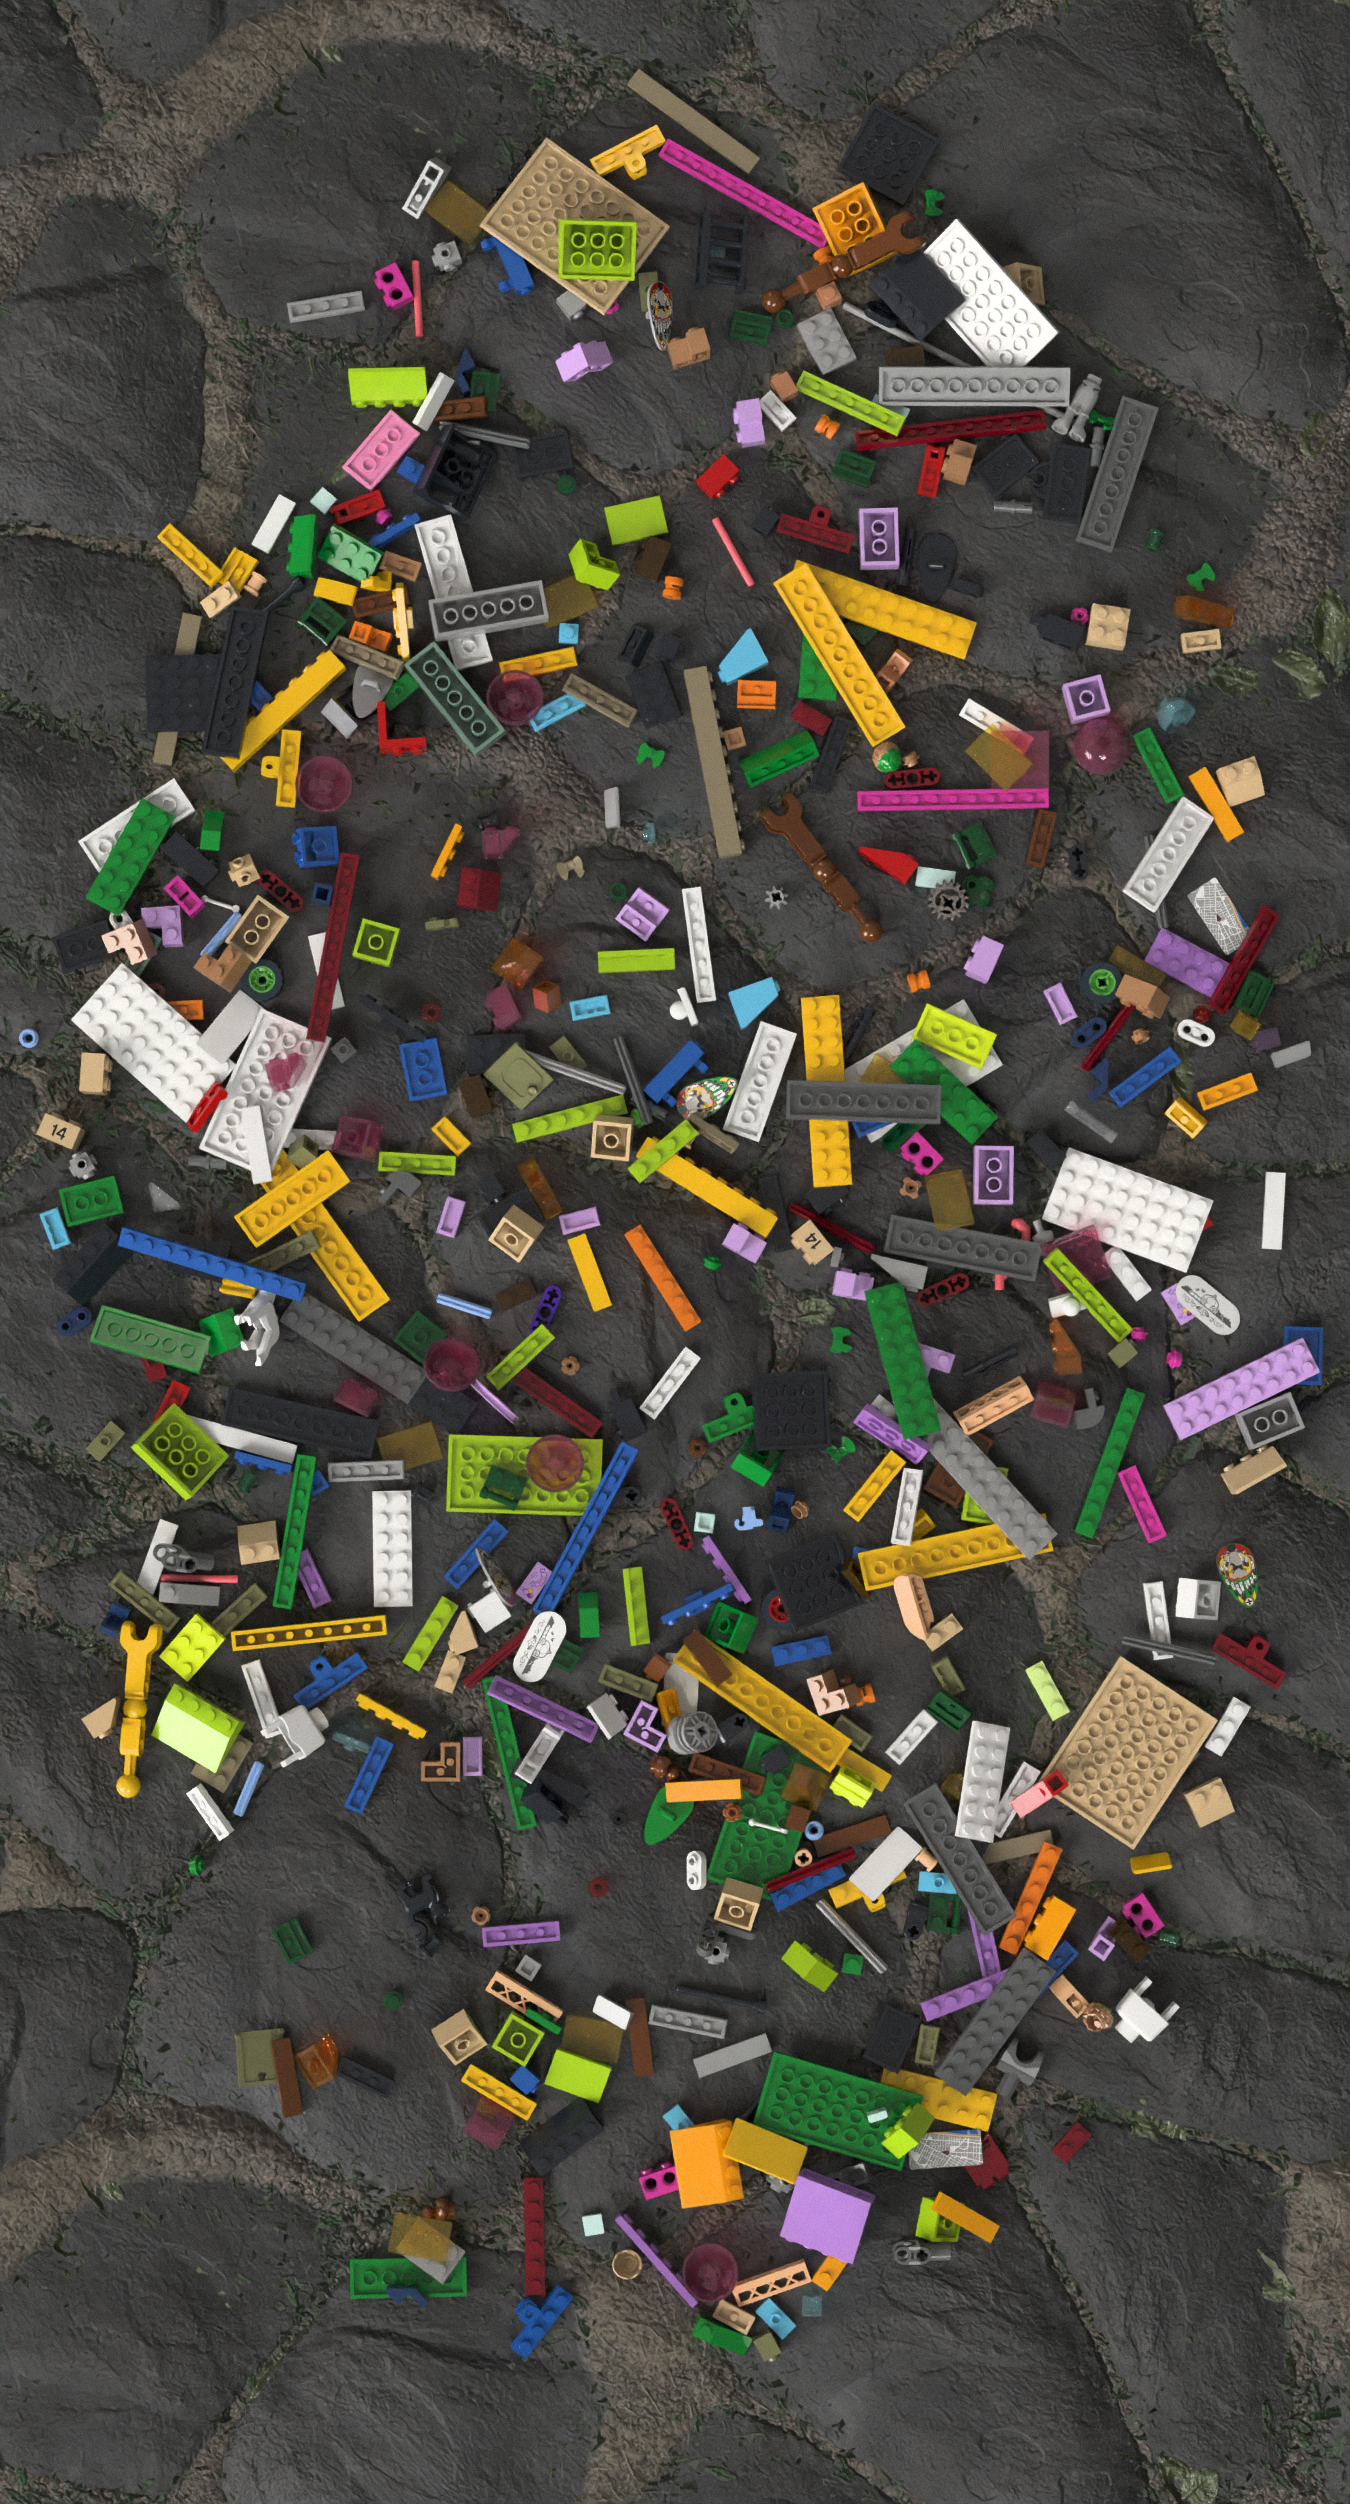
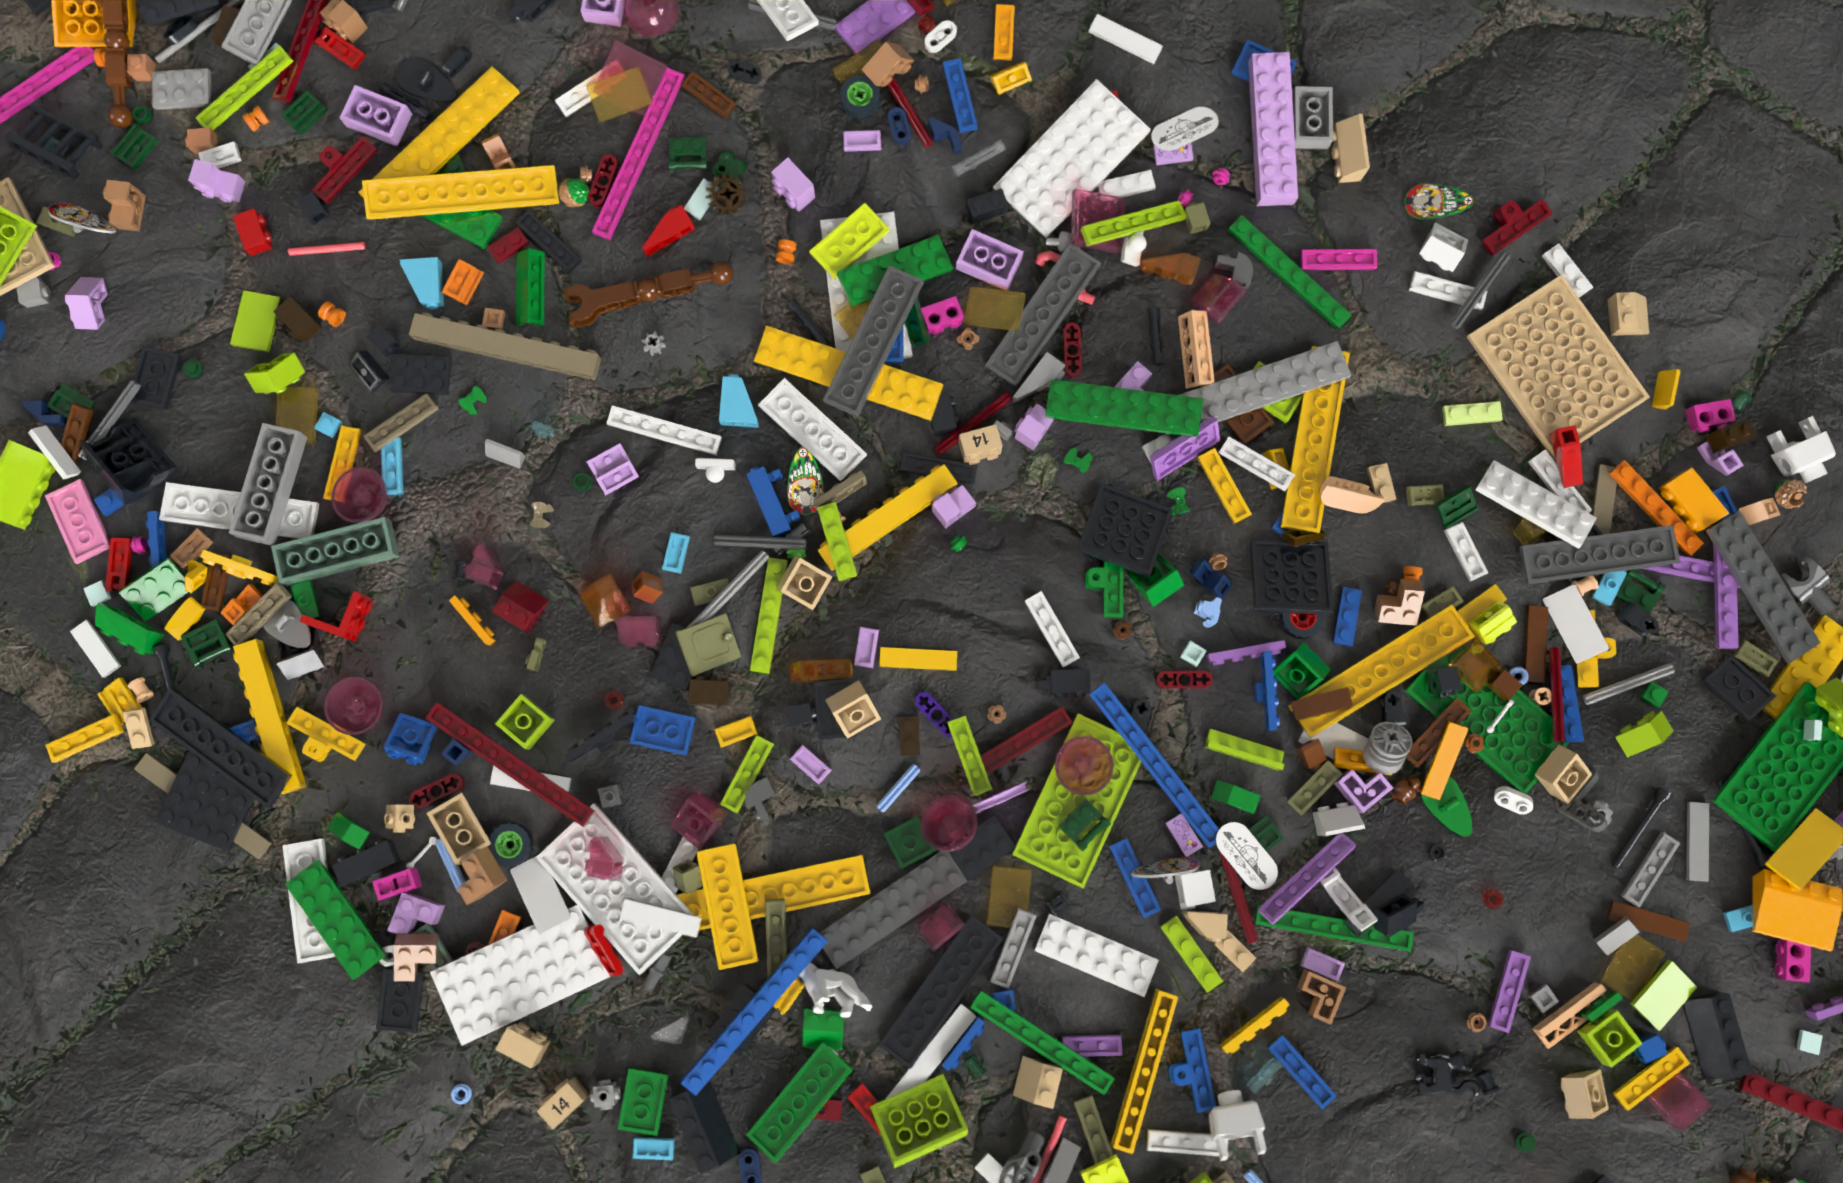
camera: 65 degrees left, 5 degrees down
lime fence [598,948,675,973] -> none
orange plate [624,1225,702,1332] -> none

